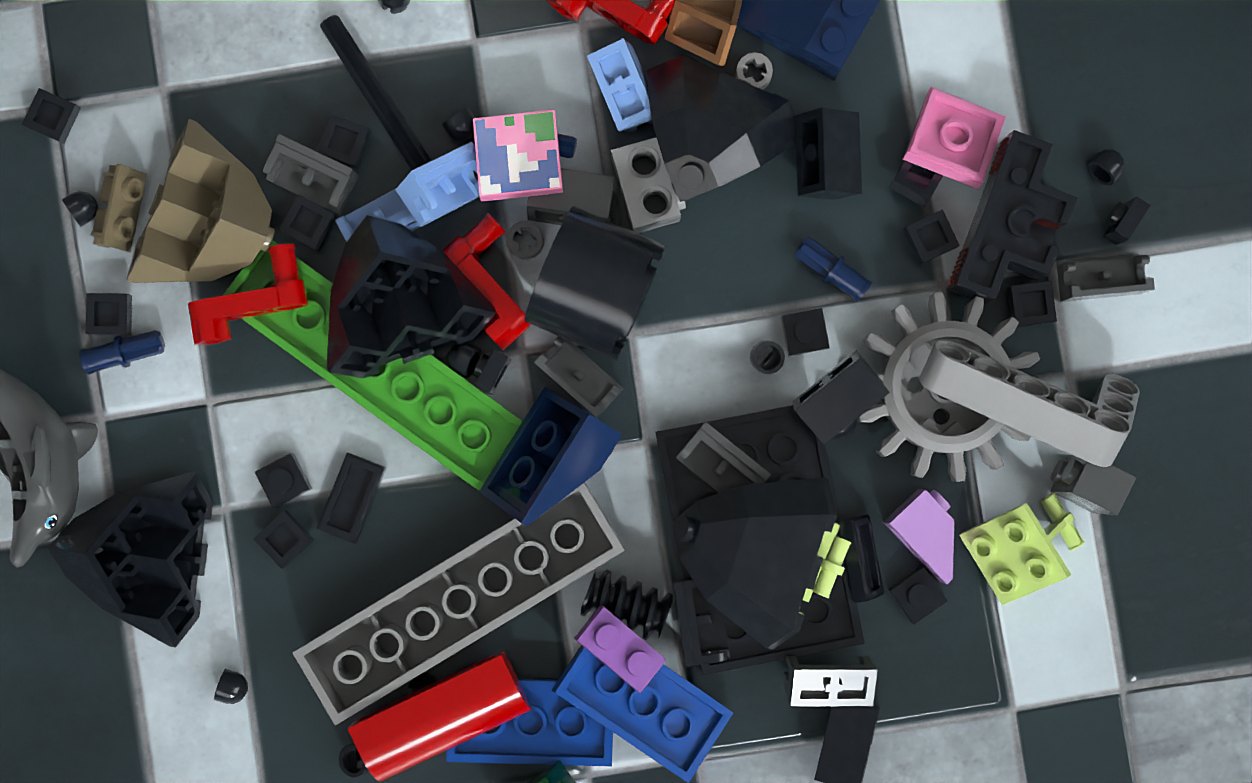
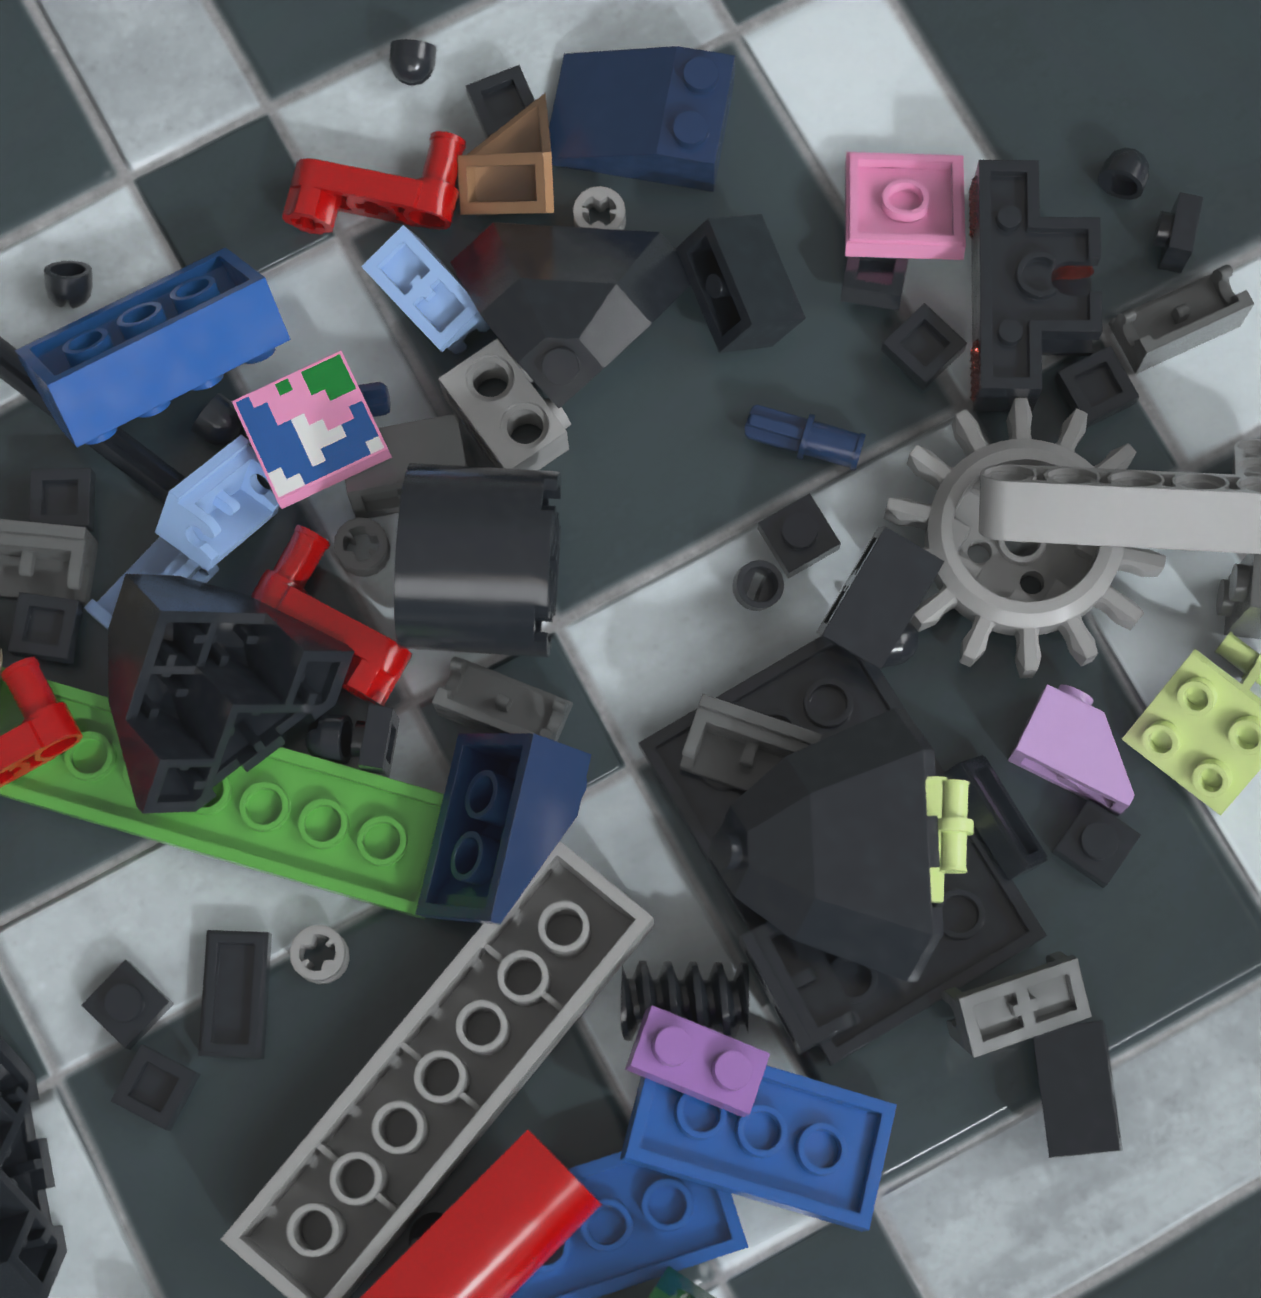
camera: 15 degrees left, 10 degrees down
none -> blue slope [15,247,291,447]
none -> light grey bush [290,925,350,985]

